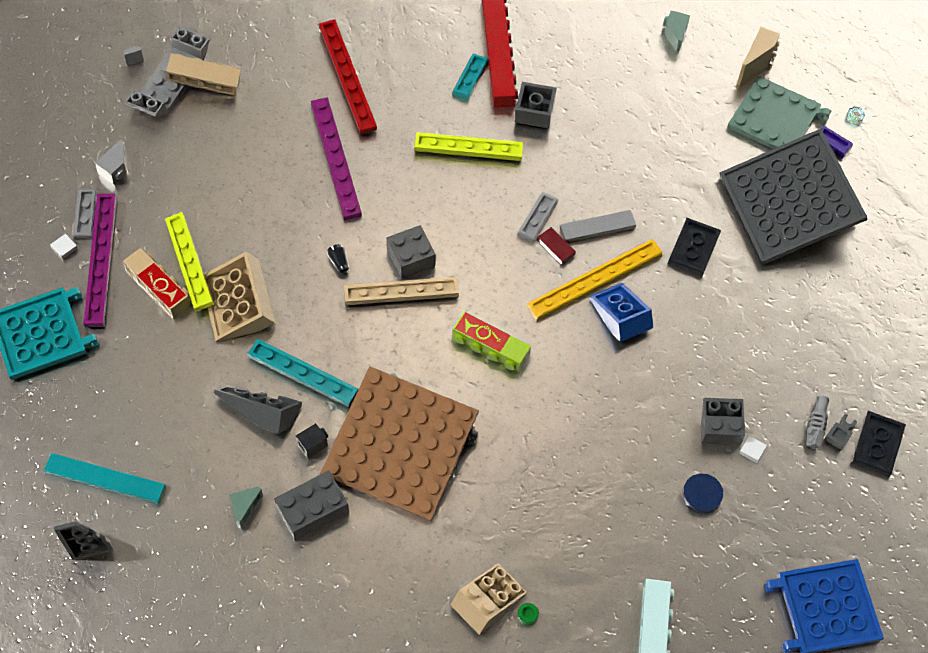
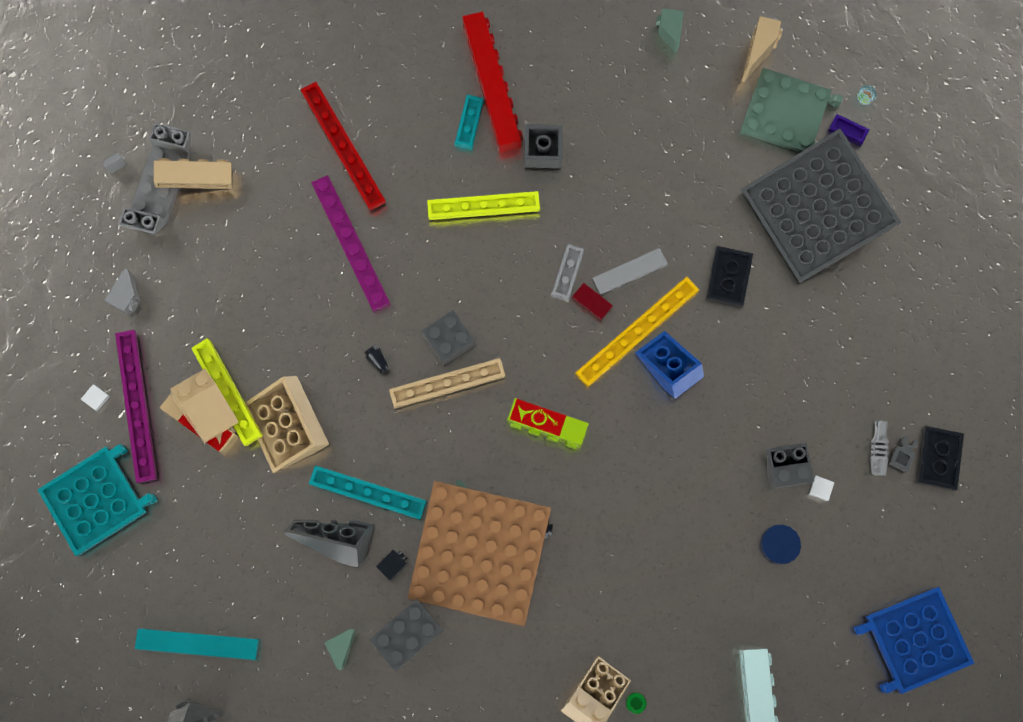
camera: 10 degrees left, 15 degrees up
light grey tile [73,189,98,239] -> none
none -> tan slope [170,369,238,443]

